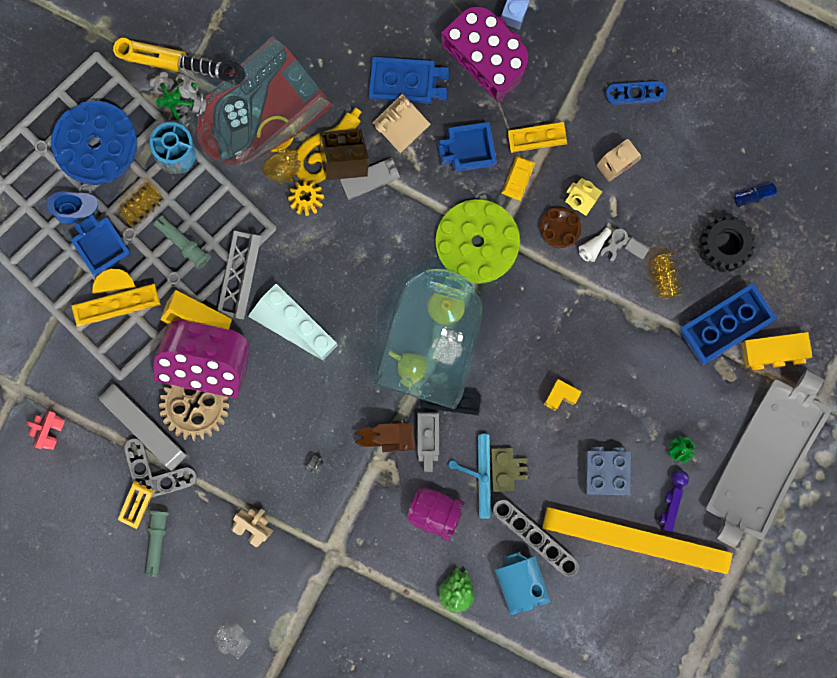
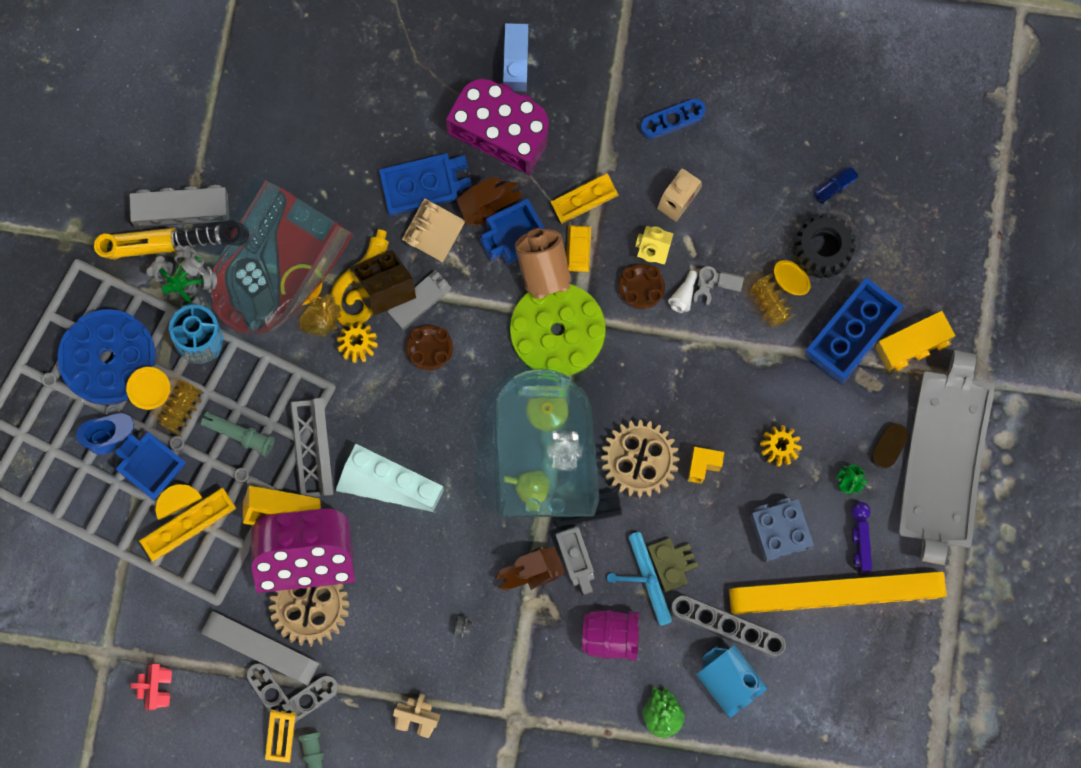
camera: 20 degrees left, 5 degrees down
none -> yellow piece [126,367,170,410]
none -> light grey brick [130,185,229,228]
none -> reddish brown dish [406,325,453,371]
none -> reddish brown piece [456,177,523,227]
none -> medium nougat cylinder [515,228,571,299]
none -> tan gear [601,420,679,499]
none -> yellow gear [760,425,802,467]
none -> yellow piece [774,260,811,295]
none -> dark brown tile [872,424,908,469]

